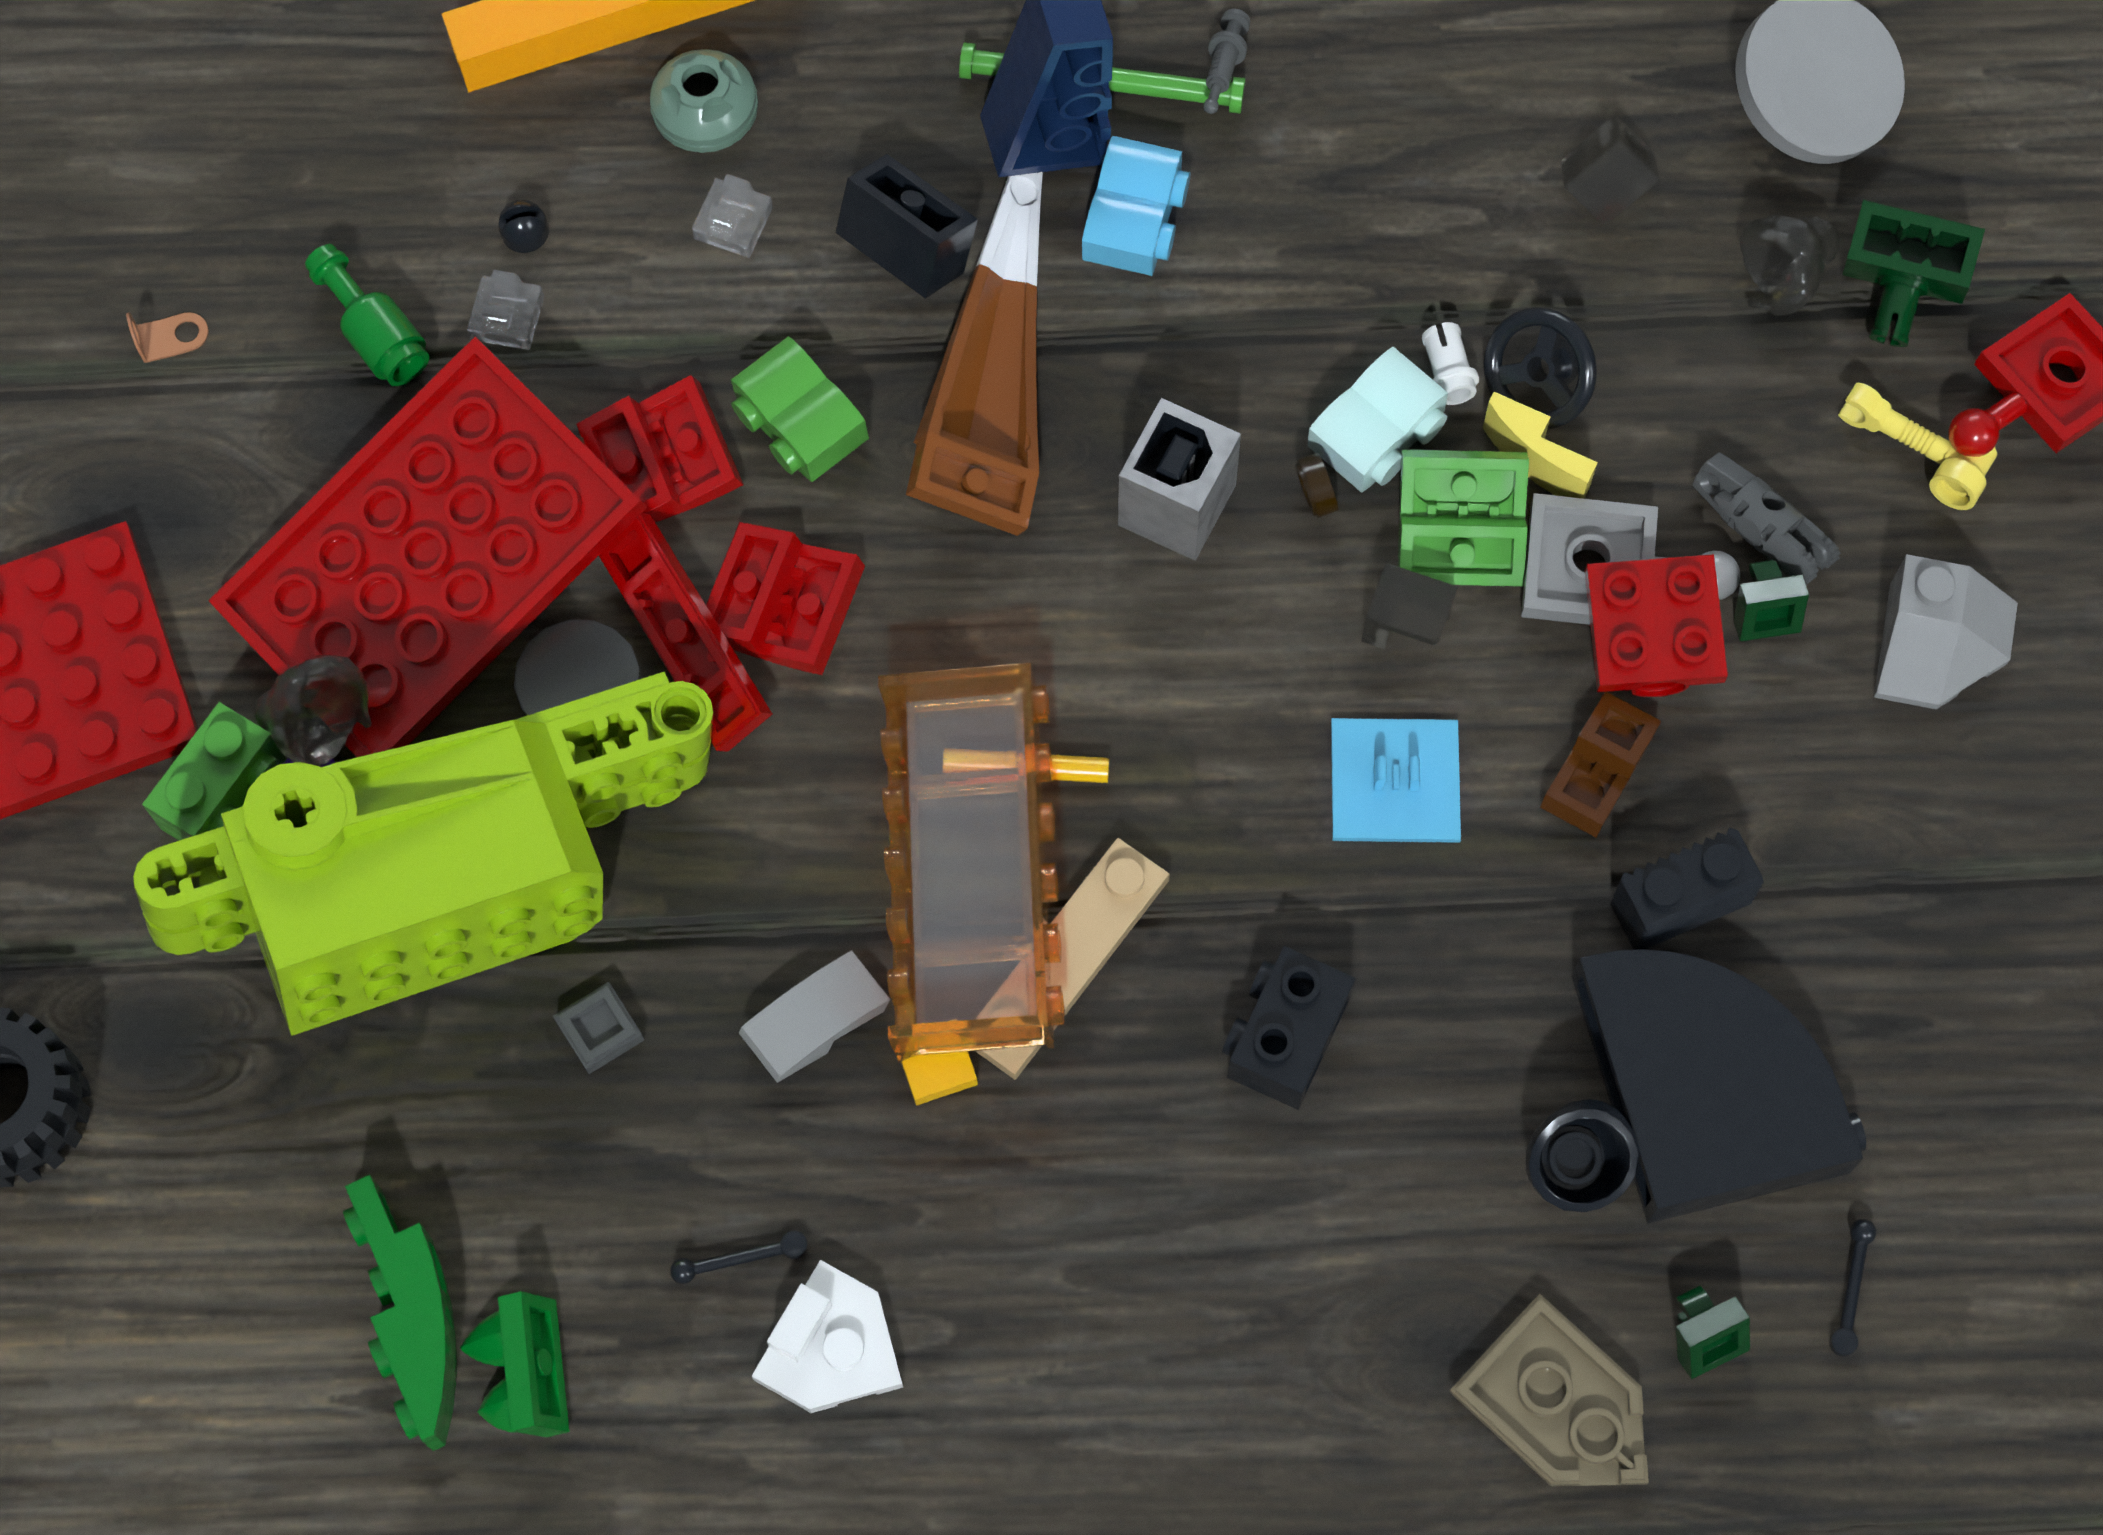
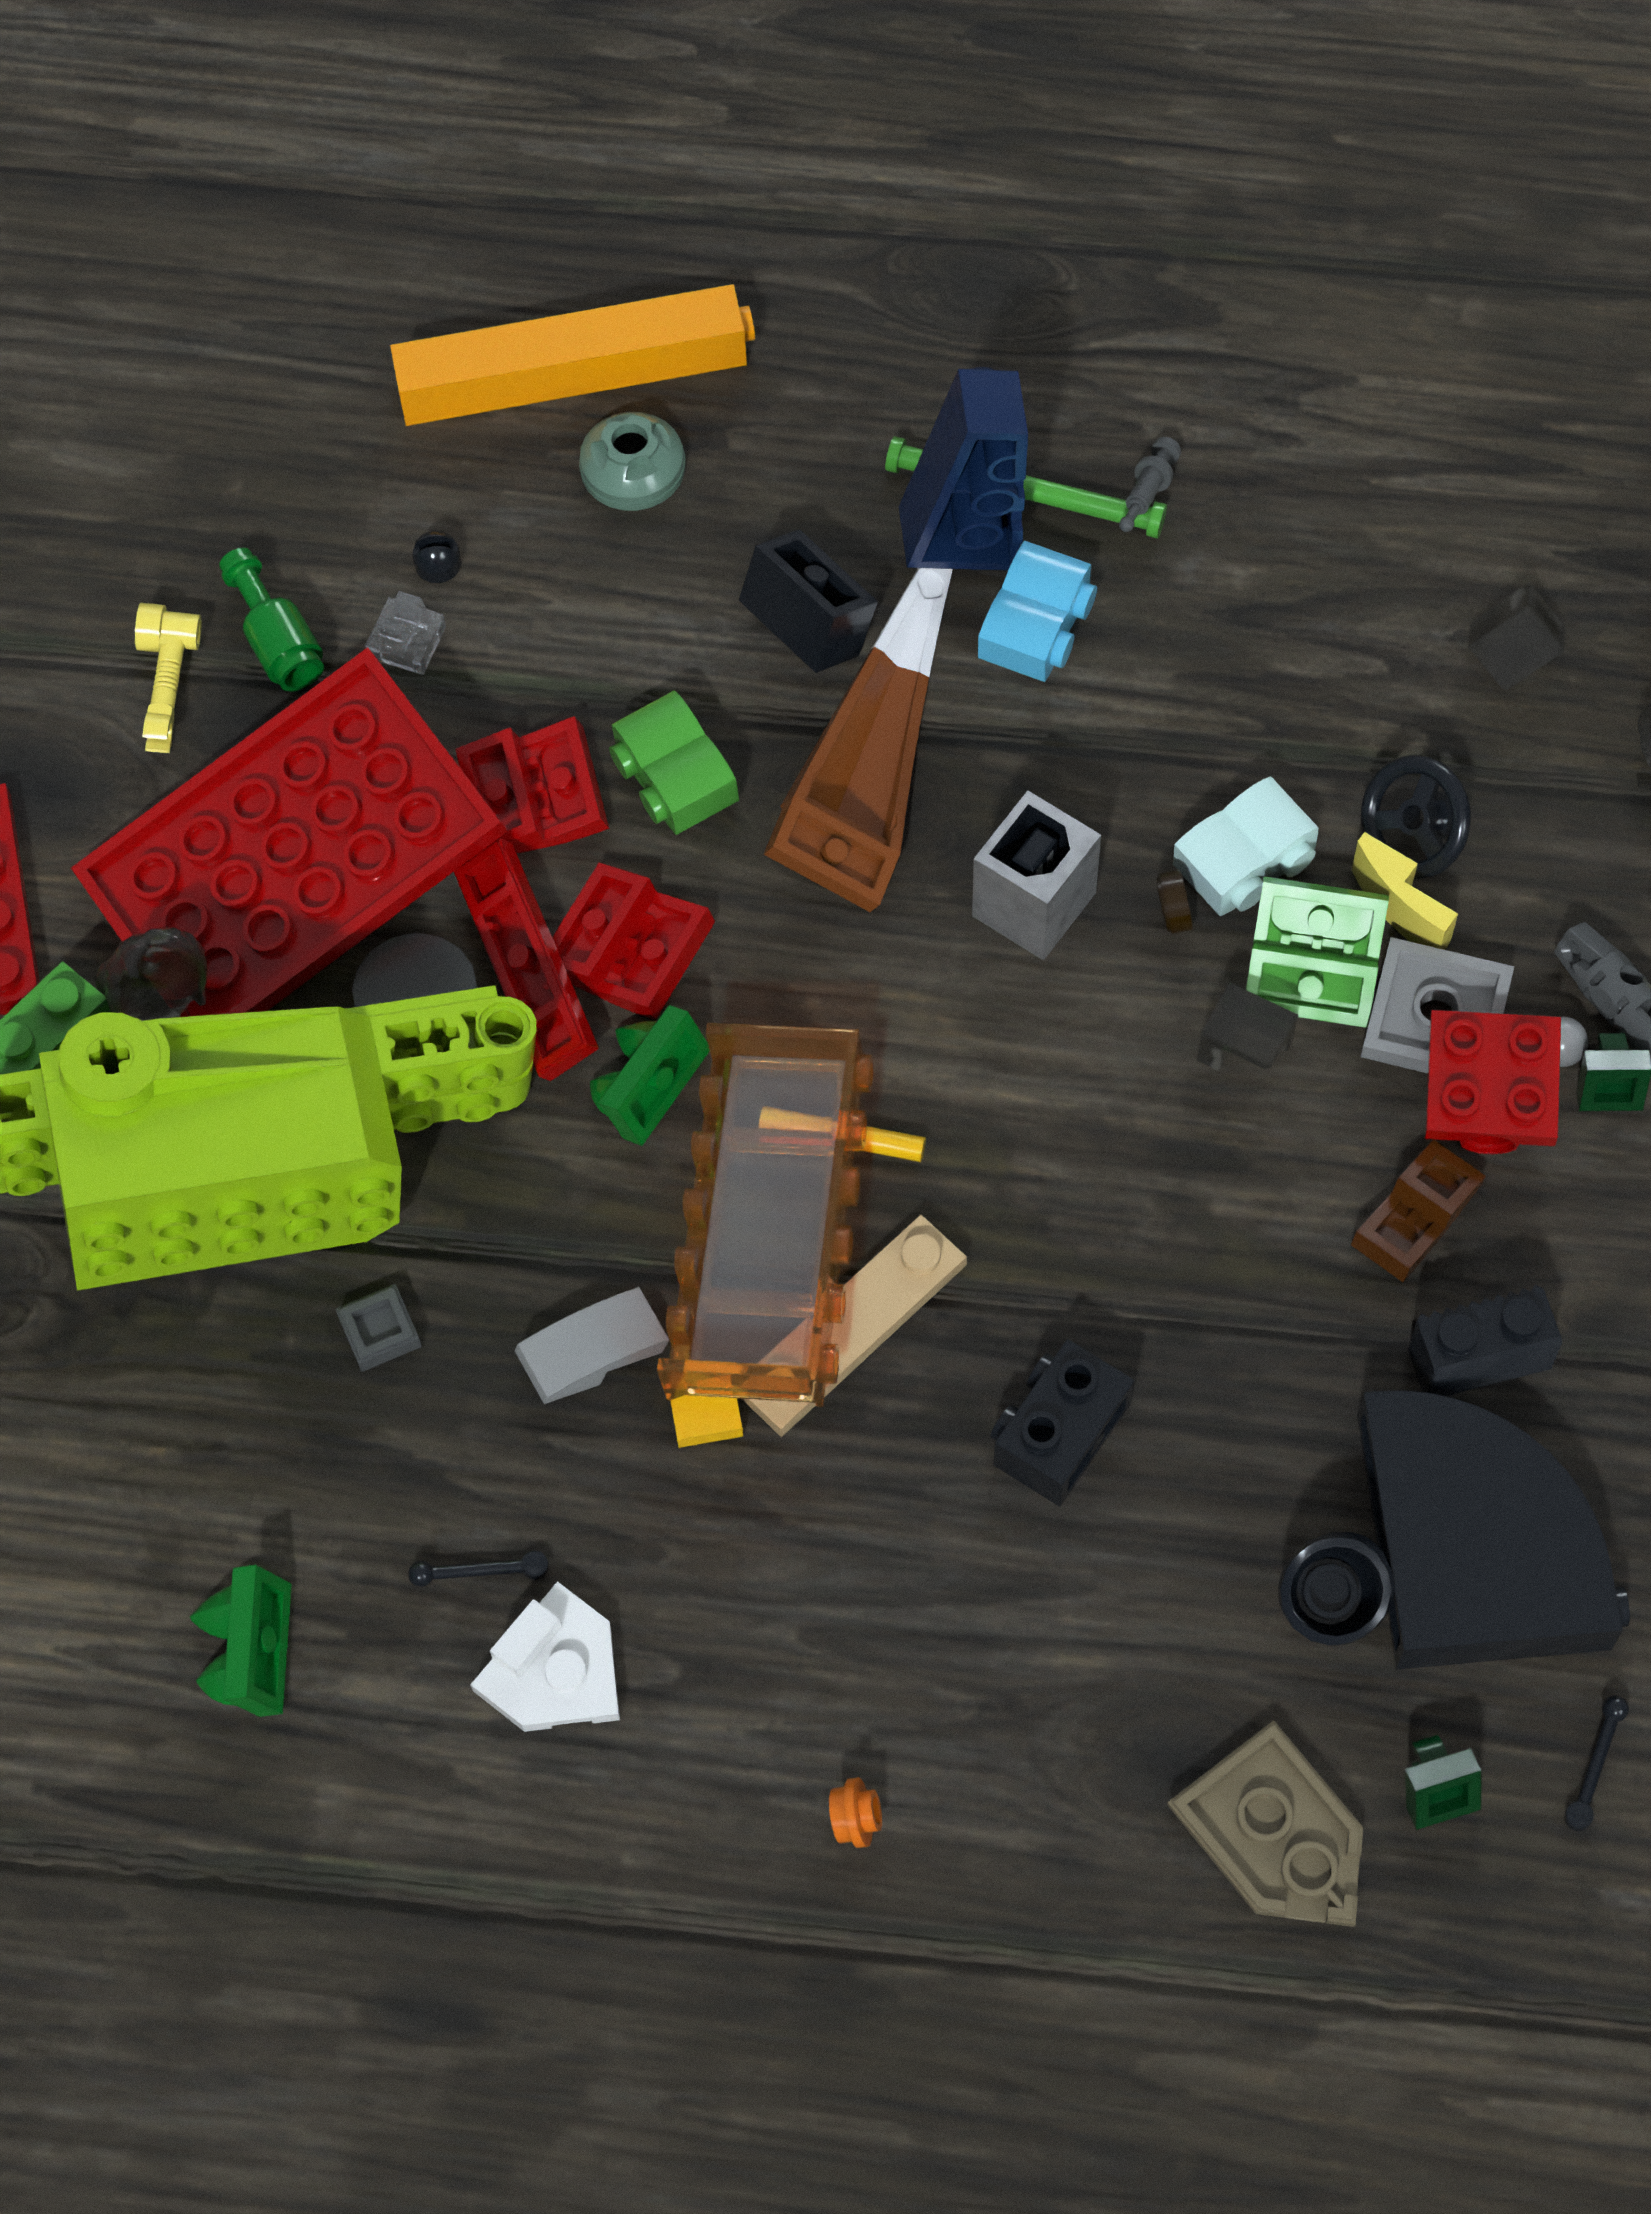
camera: 10 degrees right, 5 degrees down
nougat piece [126,312,209,363] -> none
green slope [343,1175,457,1451] -> none
clear tile [692,174,773,258] -> none
medium azure piece [1331,718,1461,843] -> none
white pin [1422,322,1479,405] -> none
none -> light yellow brick [135,603,202,753]
none -> green tile [590,1005,712,1146]
none -> orange plate [829,1777,882,1848]

